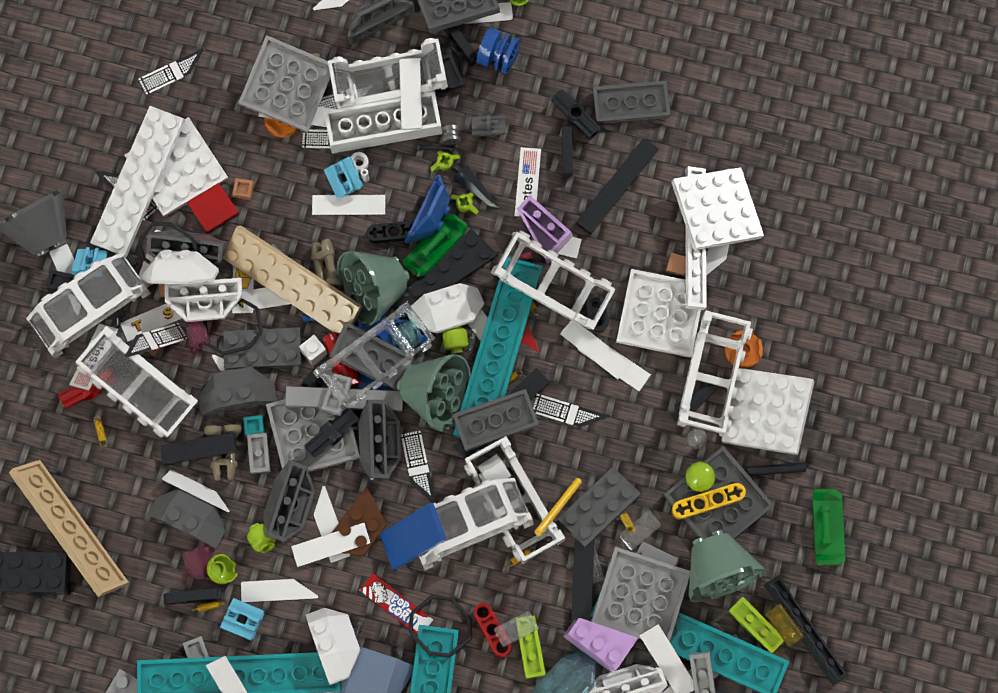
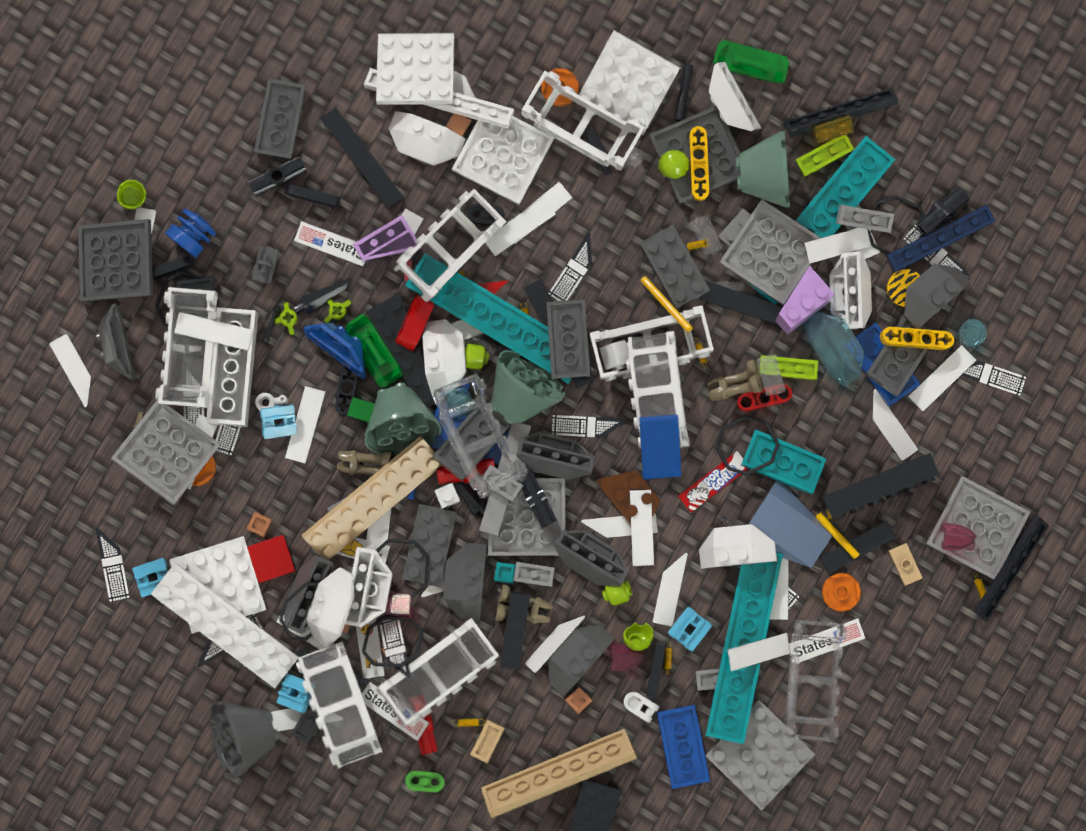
camera: 75 degrees left, 10 degrees up
flat silver wheel [442,125,461,145] -> none
none -> medium azure piece [132,558,169,597]
none -> green panel [347,398,374,423]
none -> black piece [362,616,423,667]
none -> white wedge [388,111,466,166]
none -> red beam [395,294,435,351]
none -> bright green plate [405,771,445,792]
none -> tan plate [470,719,505,764]
none -> nougat tile [565,687,592,714]
none -> white plate [624,692,659,723]
none -> blue tile [657,705,710,789]
none -> dark tan piece [707,359,763,401]
none -> white wedge [709,62,761,131]

